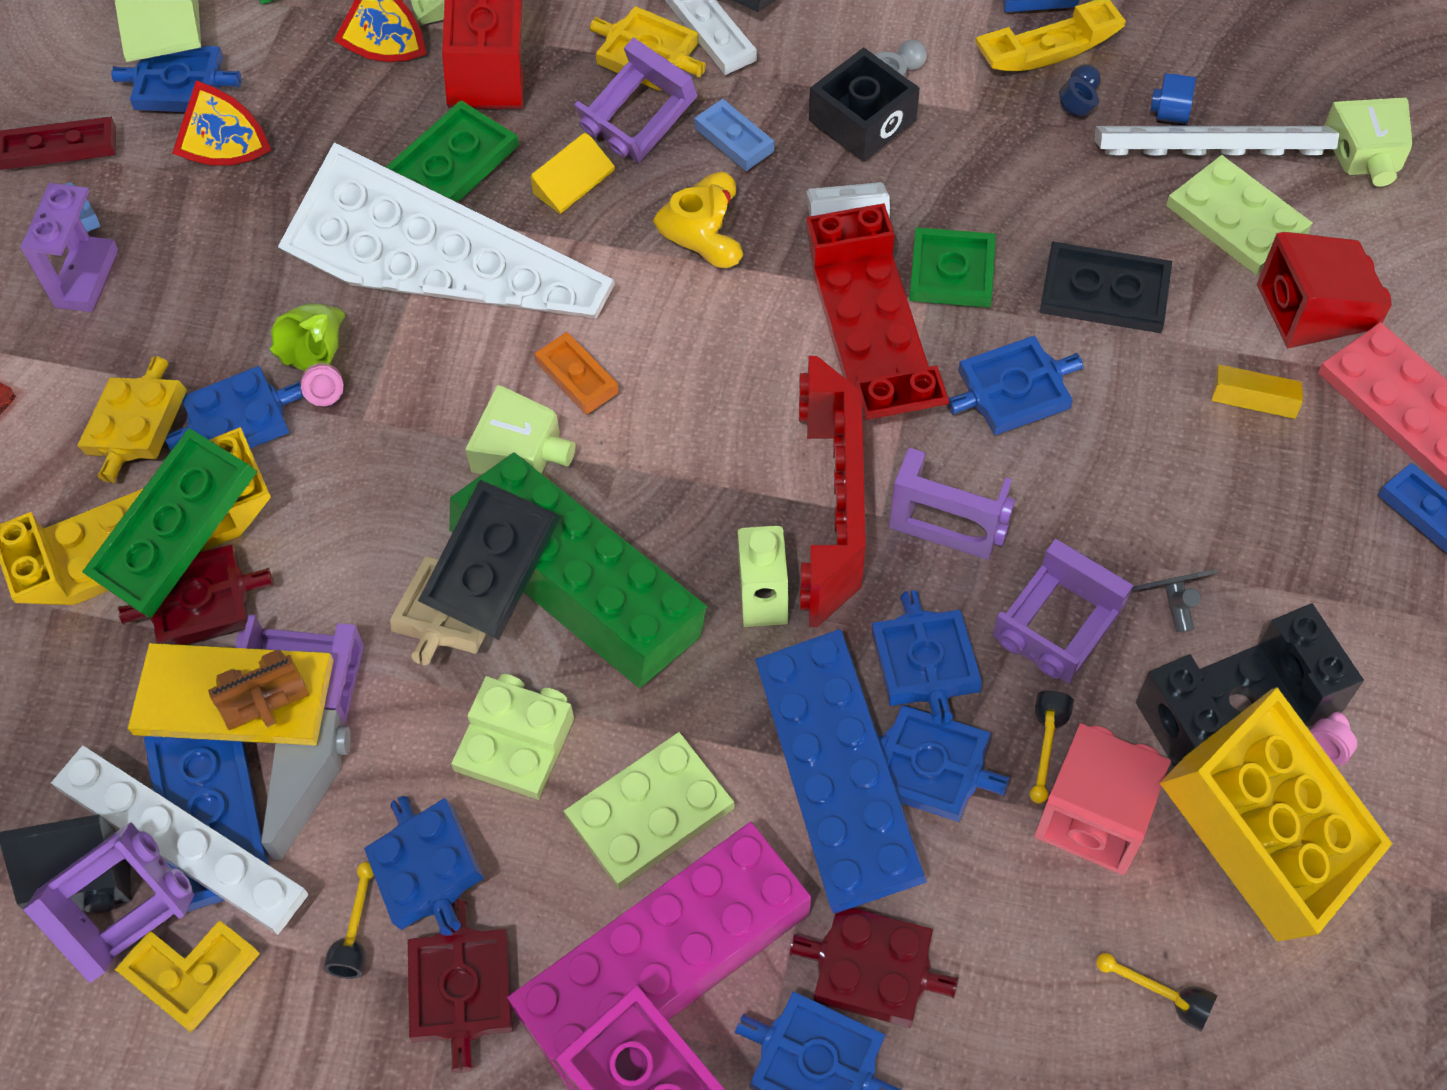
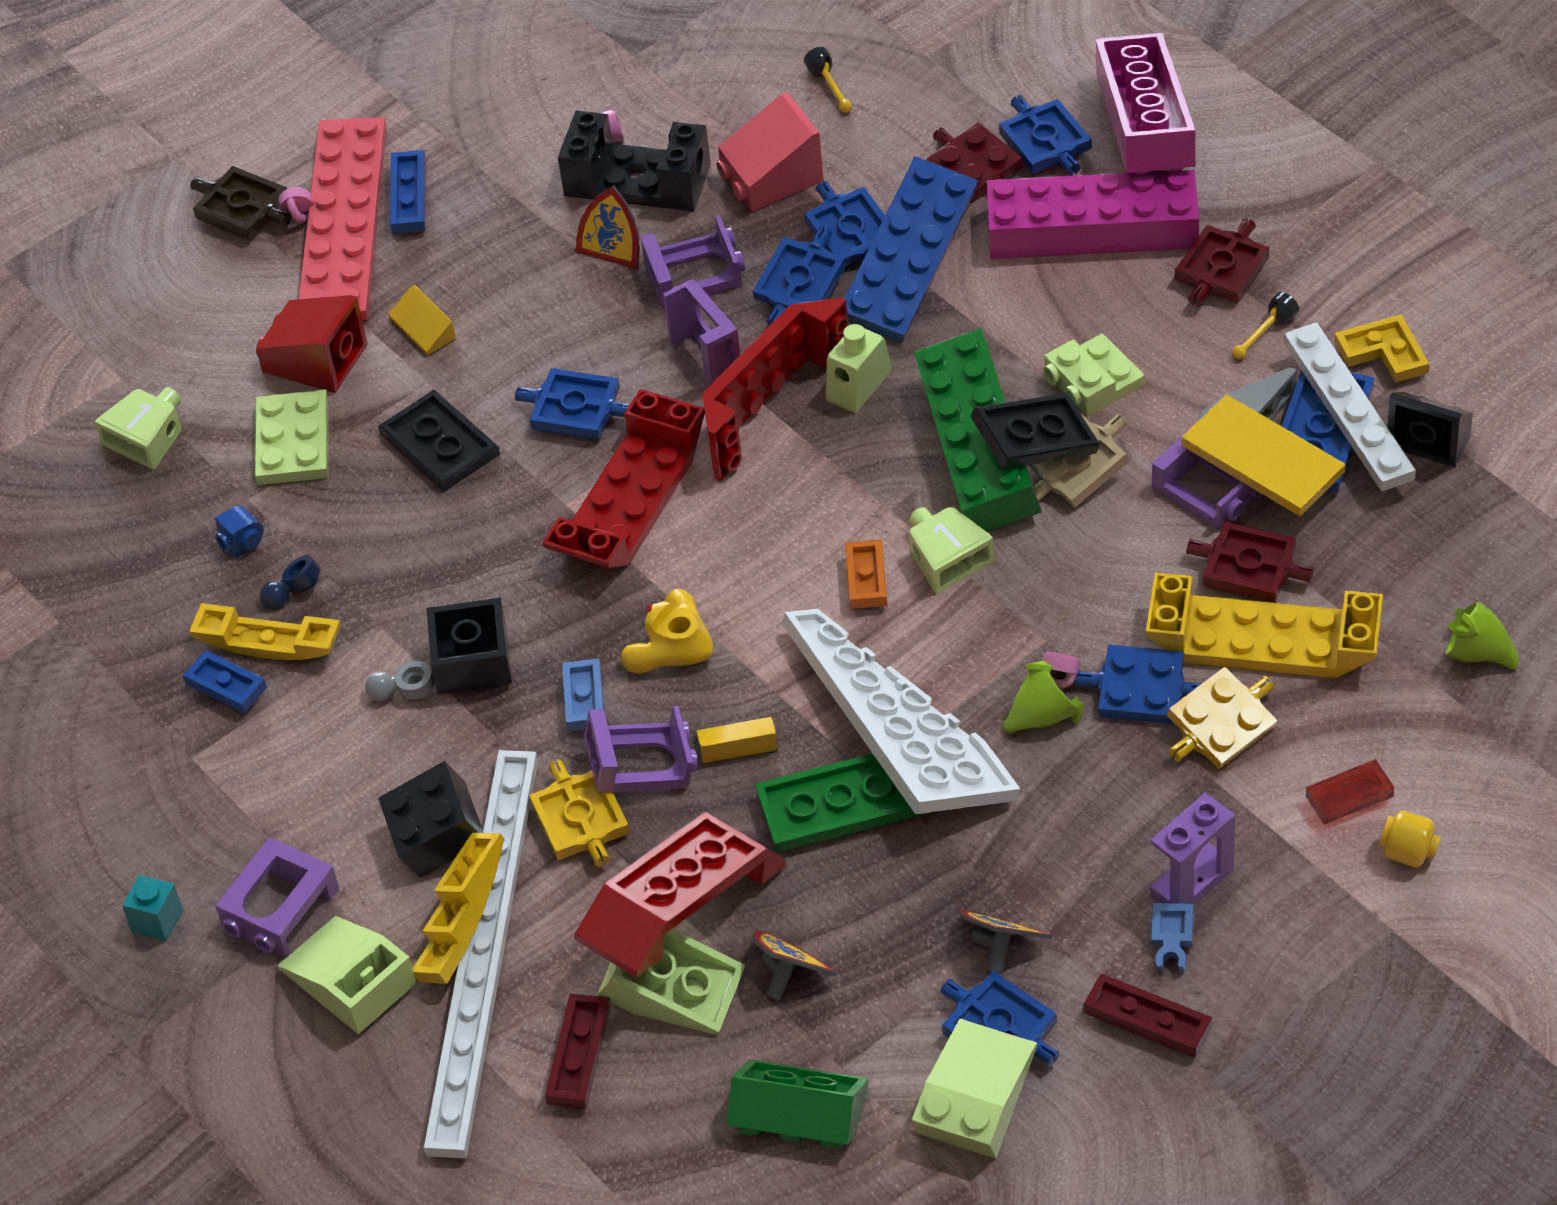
camera: 140 degrees left, 10 degrees down
medium lavender panel [23,822,195,983] -> none
green plate [82,428,257,619] -> none
dark orange hips [208,649,309,730] -> none
blue plate [364,796,484,935] -> none
yellowish green plate [564,732,735,890] -> none
white slope [806,182,890,218] -> none
green plate [909,227,996,308] -> none
hinge [1029,691,1074,804] -> none
white plate [1095,126,1339,155] -> none
yellow slope [1160,687,1393,942] -> none

